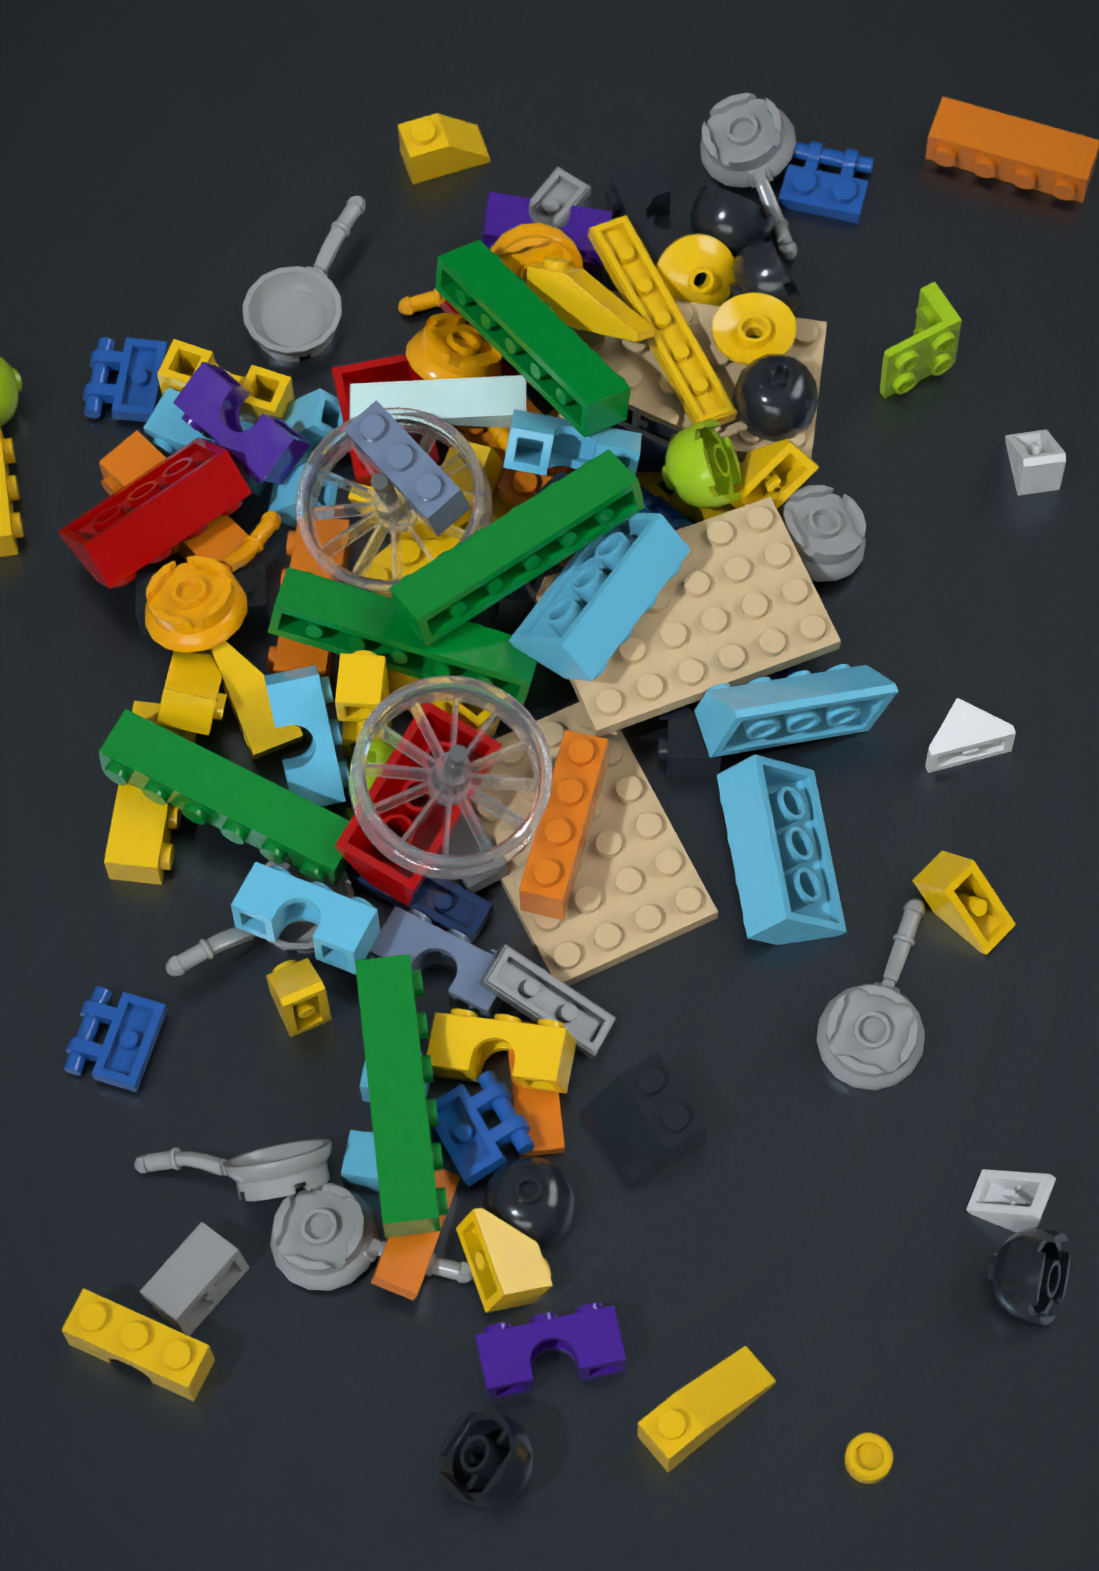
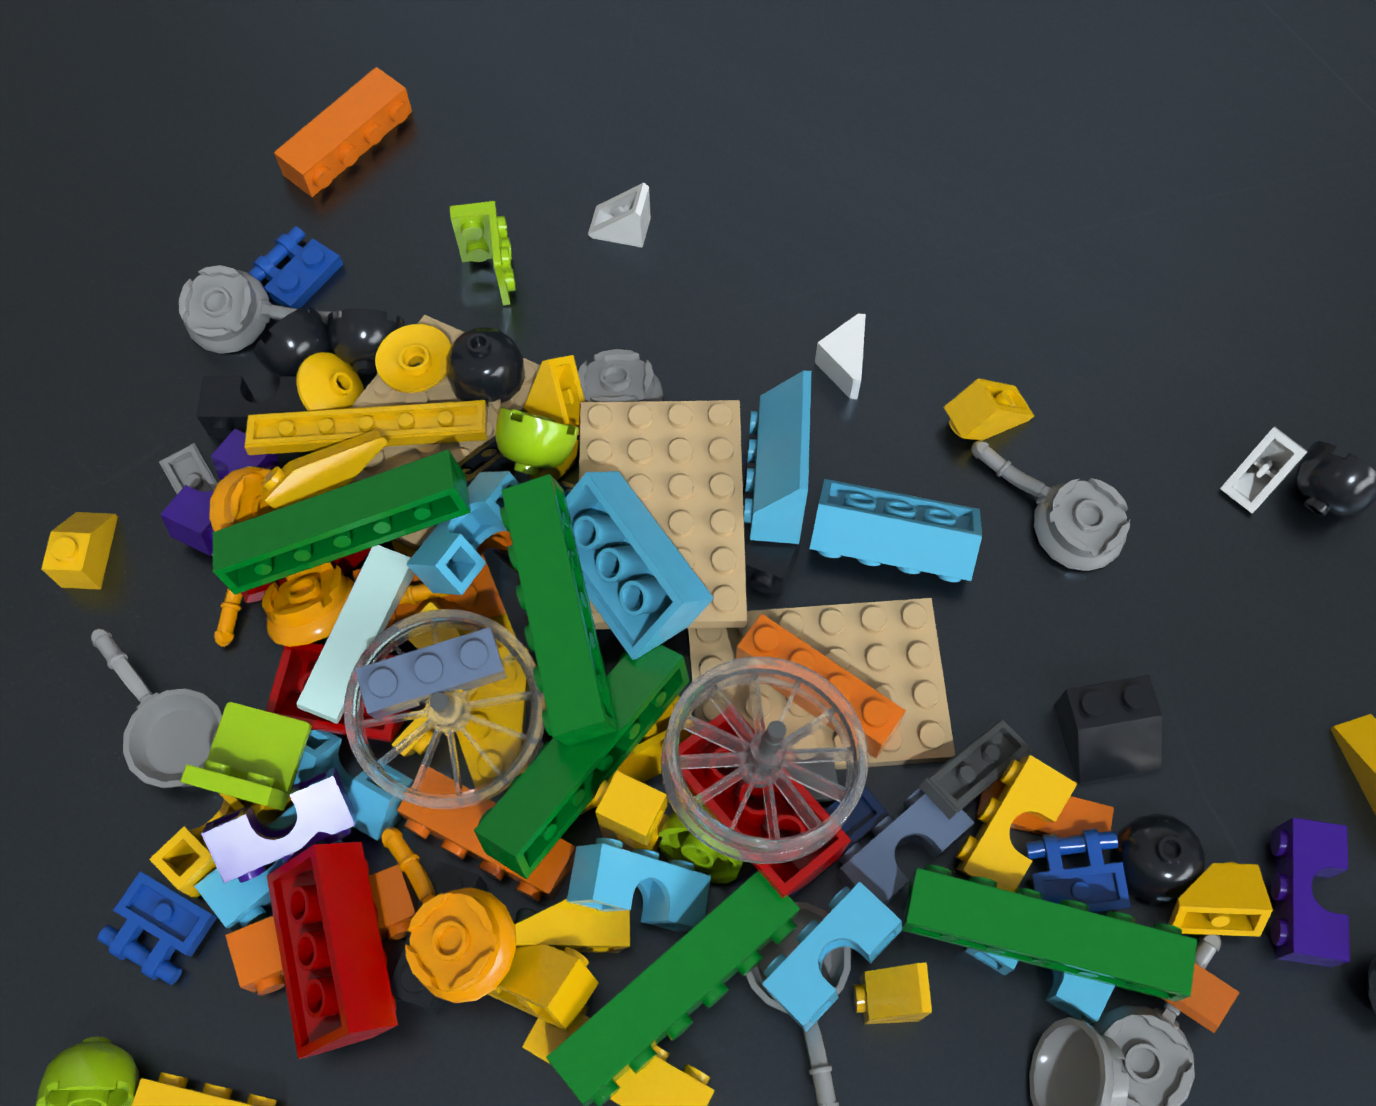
camera: 70 degrees left, 0 degrees up
none -> lime bracket [180,702,312,811]

